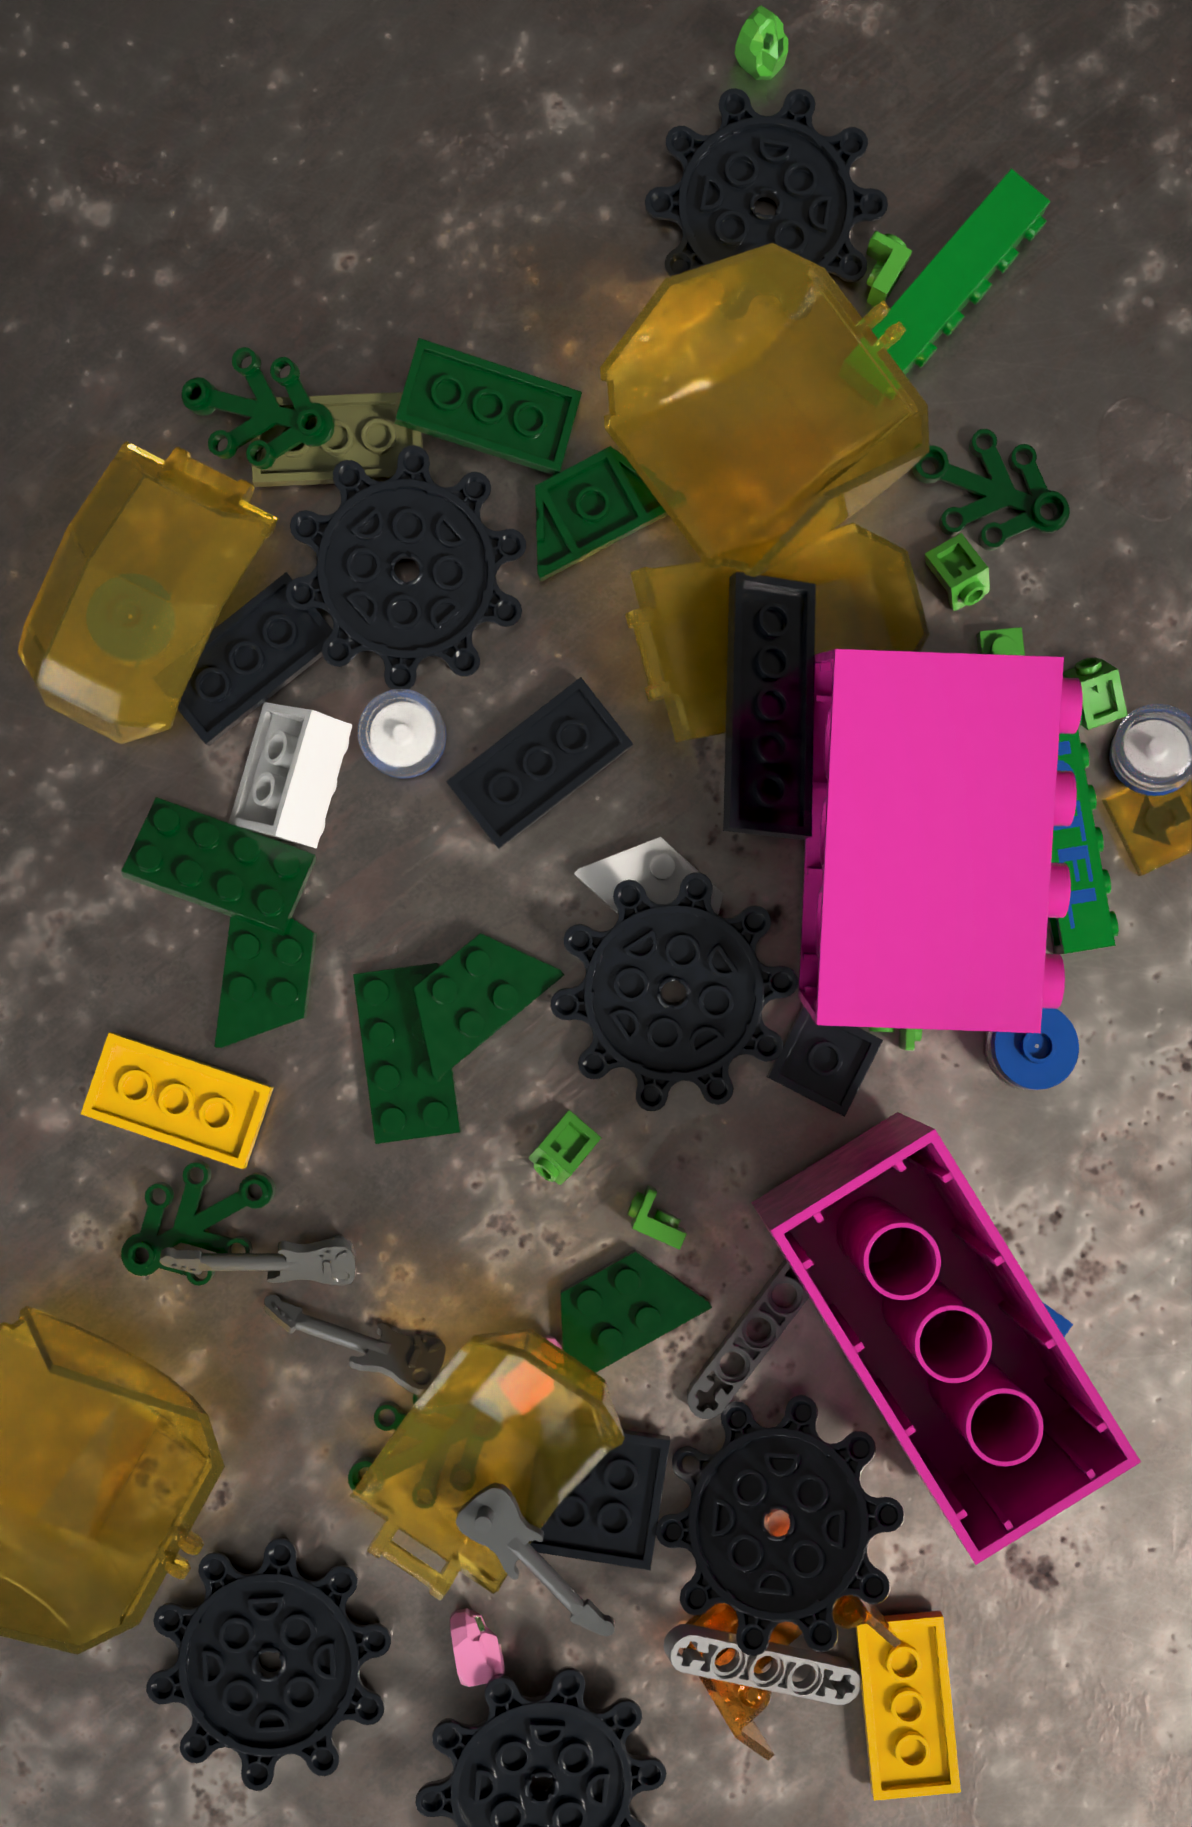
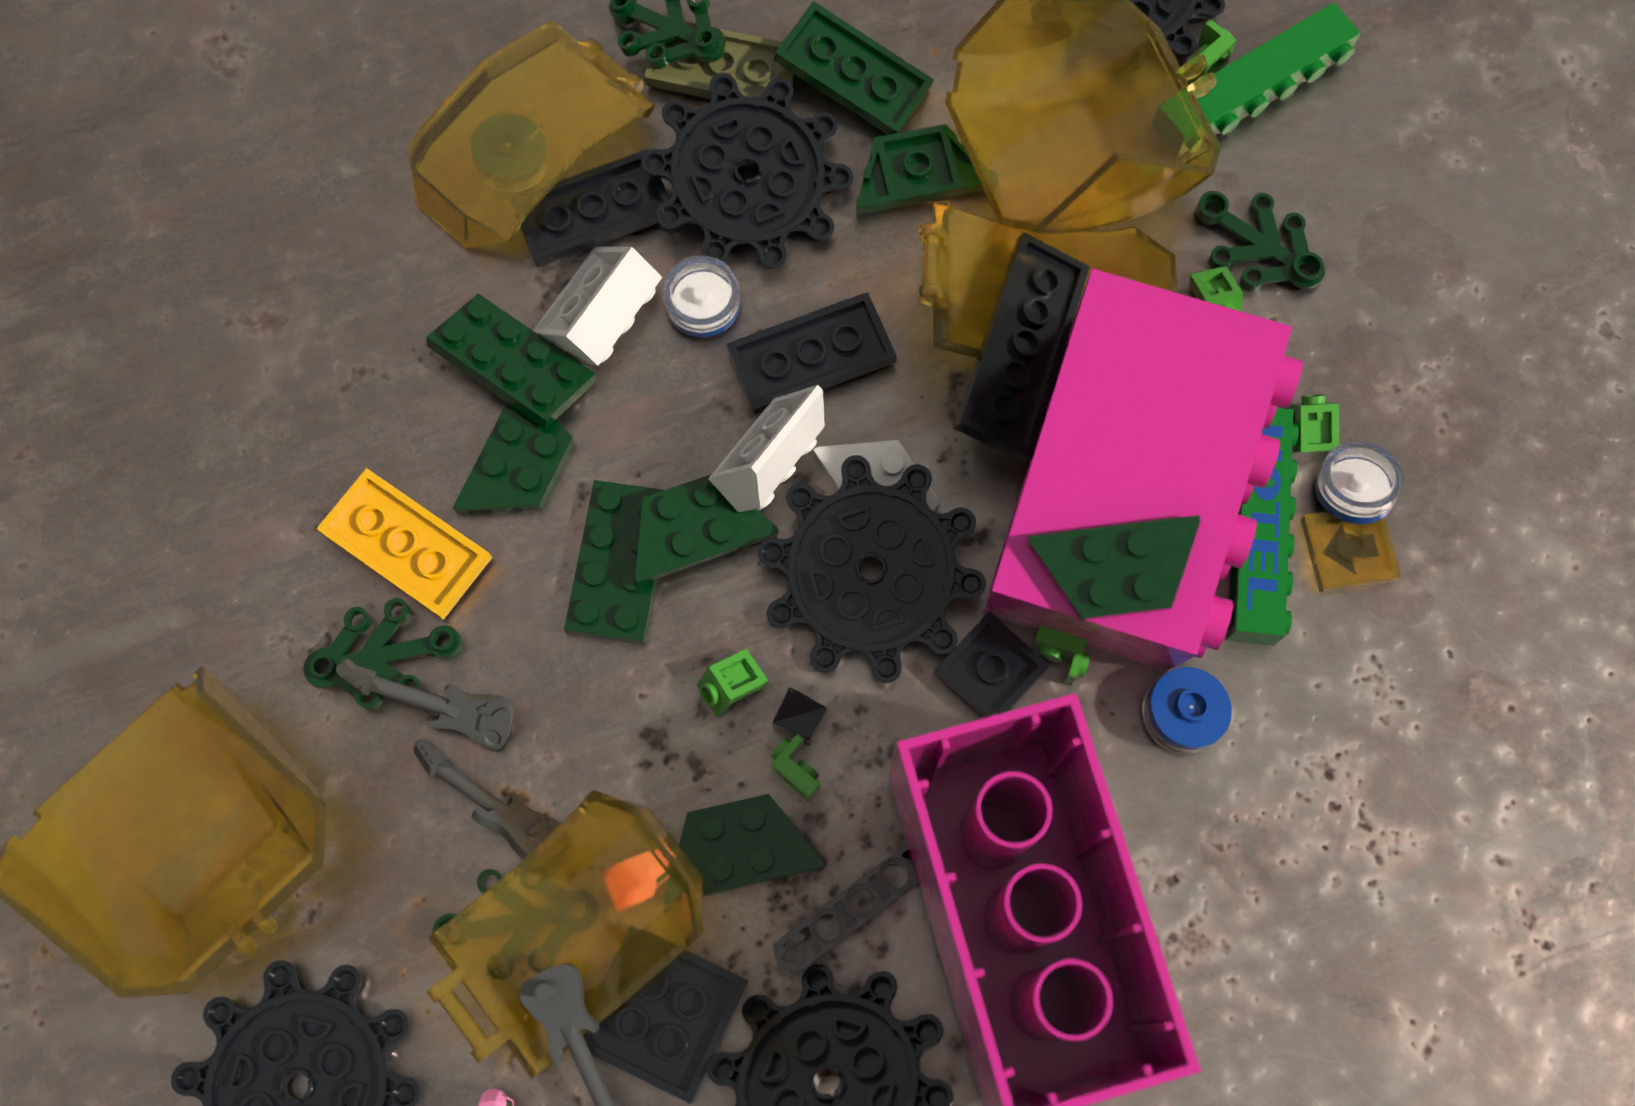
camera: 15 degrees right, 15 degrees down
none -> white slope [708,385,825,512]
none -> black slope [772,687,827,745]
none -> dark green wing [1028,515,1201,621]

